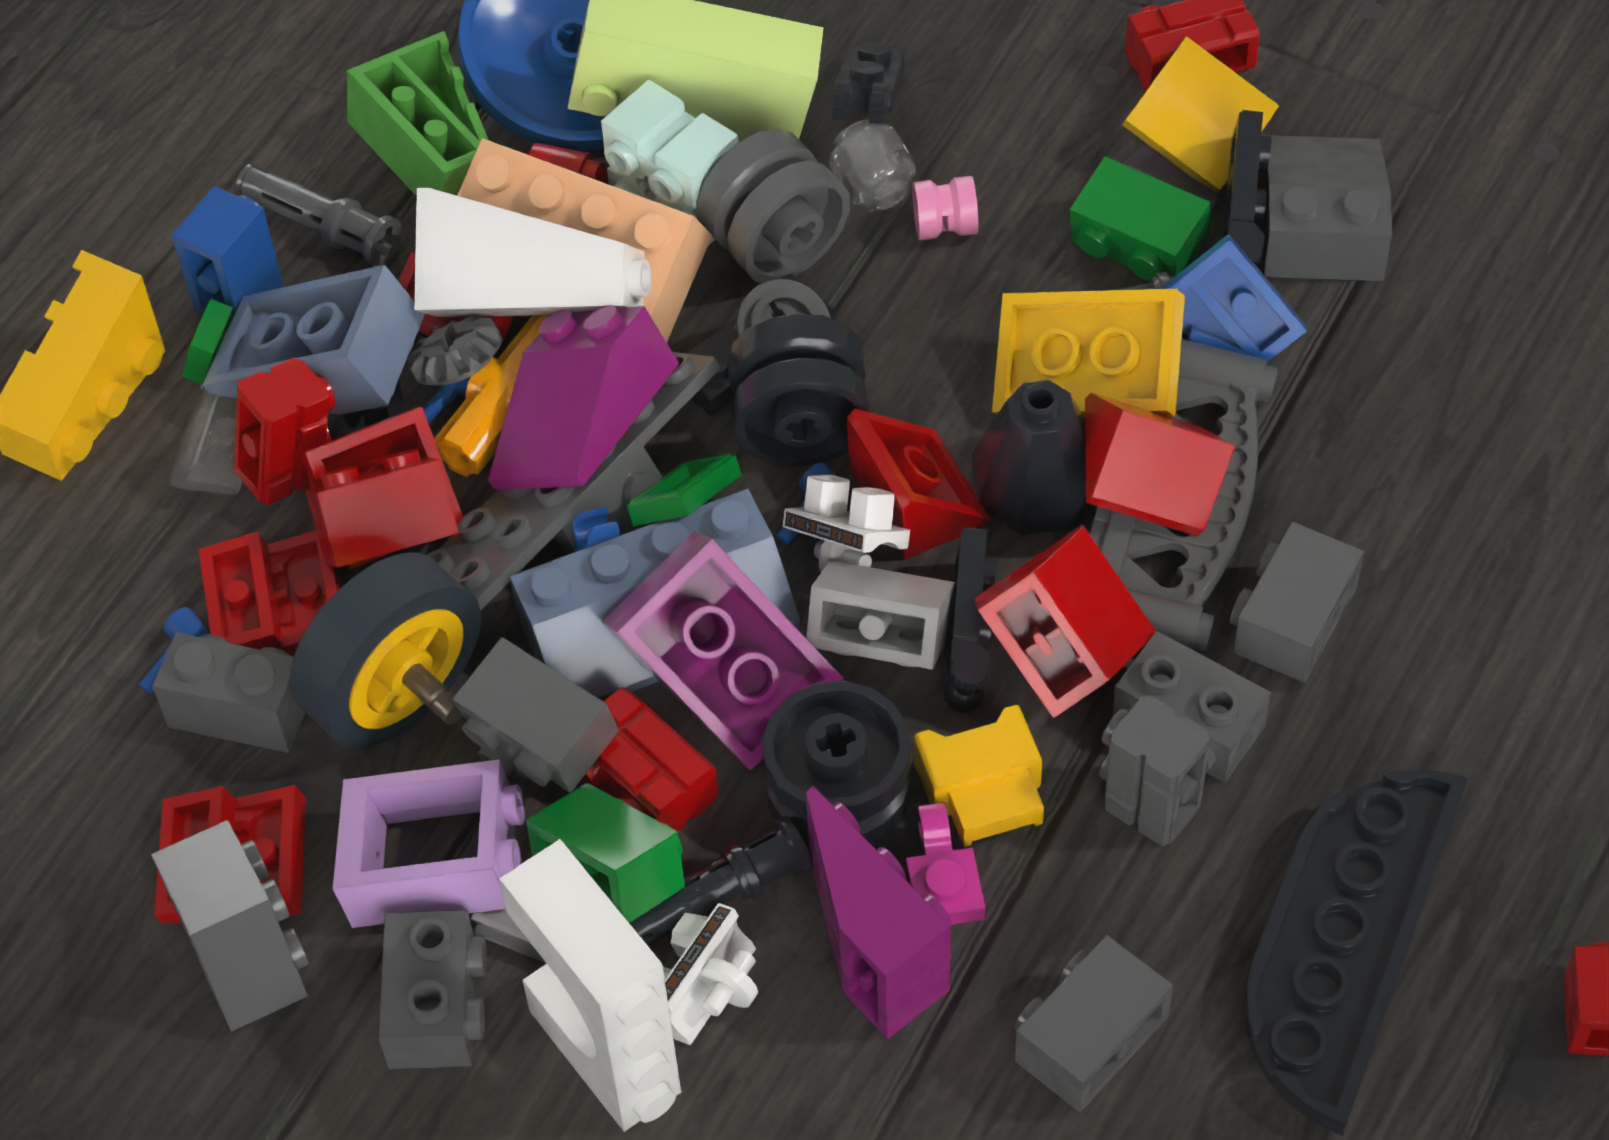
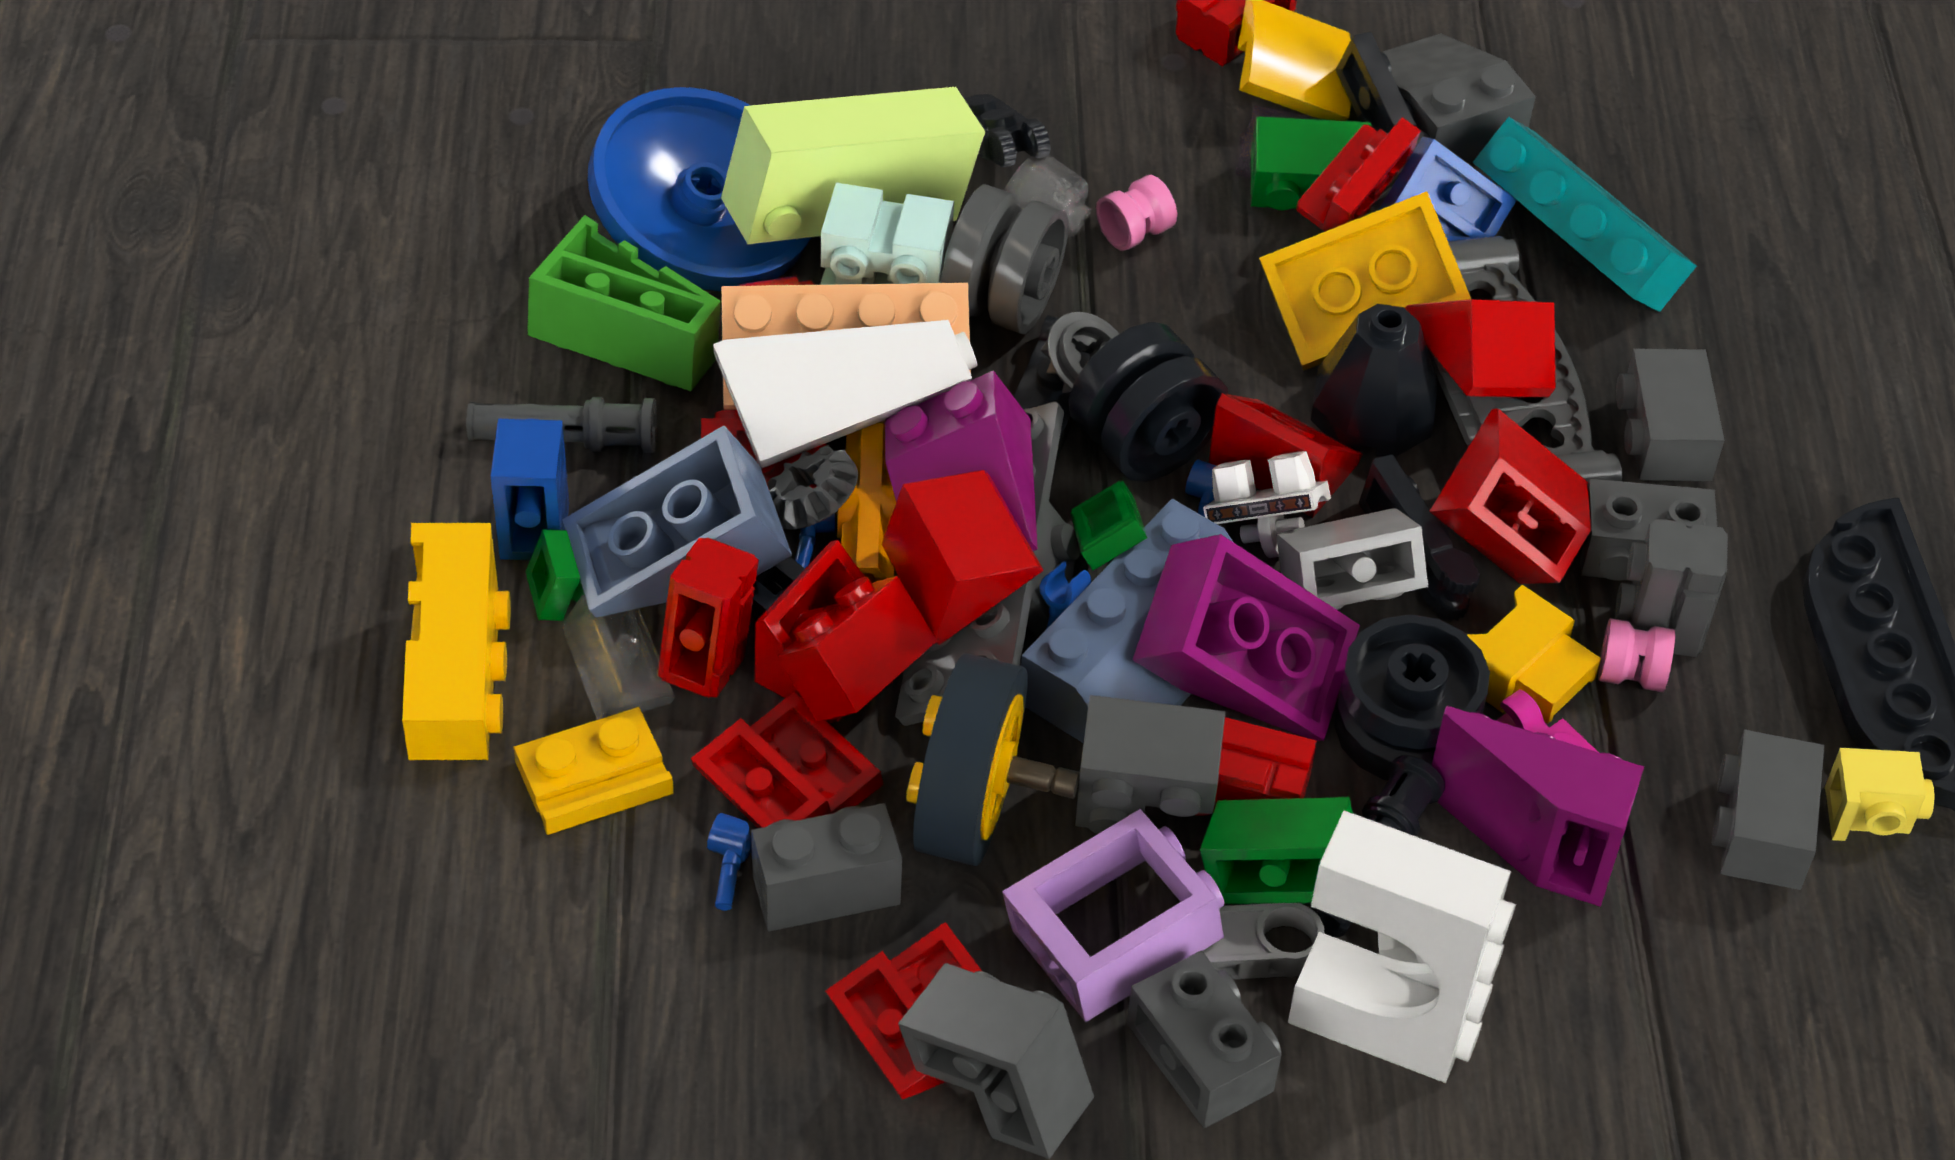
camera: 35 degrees left, 5 degrees down
none -> yellow plate [514,707,674,835]
none -> red slope [881,470,1044,645]
none -> red bracket [1296,117,1421,232]
none -> teal brick [1473,116,1697,312]
none -> bright pink wheel [1598,618,1675,692]
none -> light yellow brick [1825,748,1934,841]

